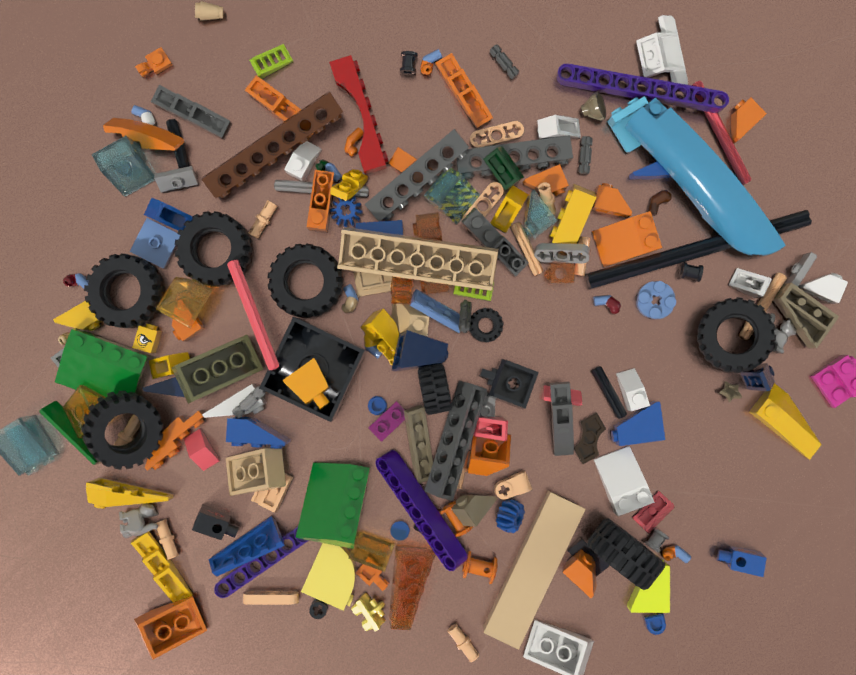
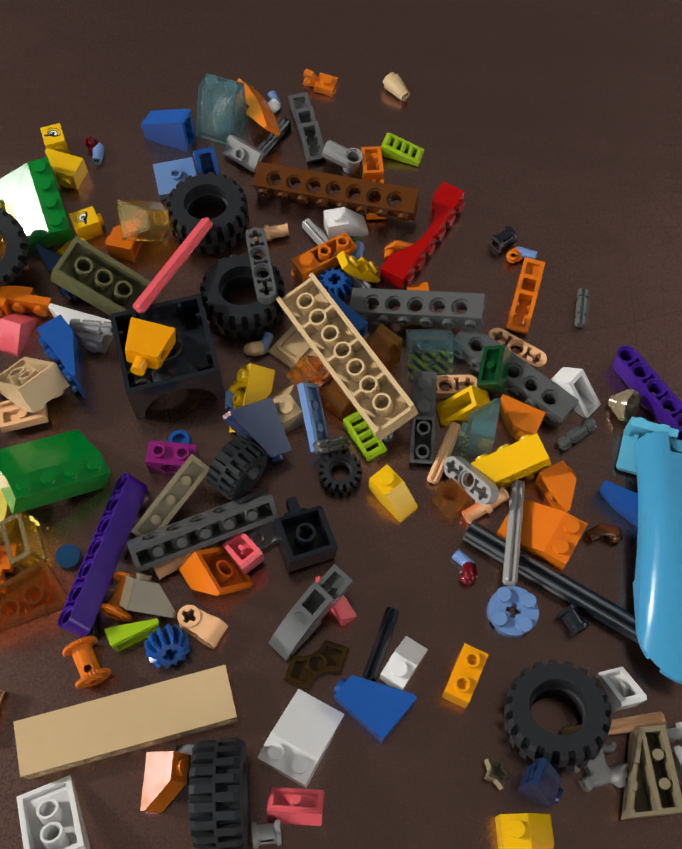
camera: 50 degrees right, 25 degrees down
black tyre [84,253,165,328] -> none
light nougat pin [538,182,556,216] -> none
none -> yellow brick [40,123,70,154]
none -> lime slope [104,618,163,652]
none -> blue slope [141,108,196,152]
none -> dark grey beam [246,228,277,305]
none -> light grey piece [321,139,363,175]
none -> yellow slope [368,464,418,523]
none -> light orange brick [441,643,489,708]
none -> light grey axle [502,479,525,587]

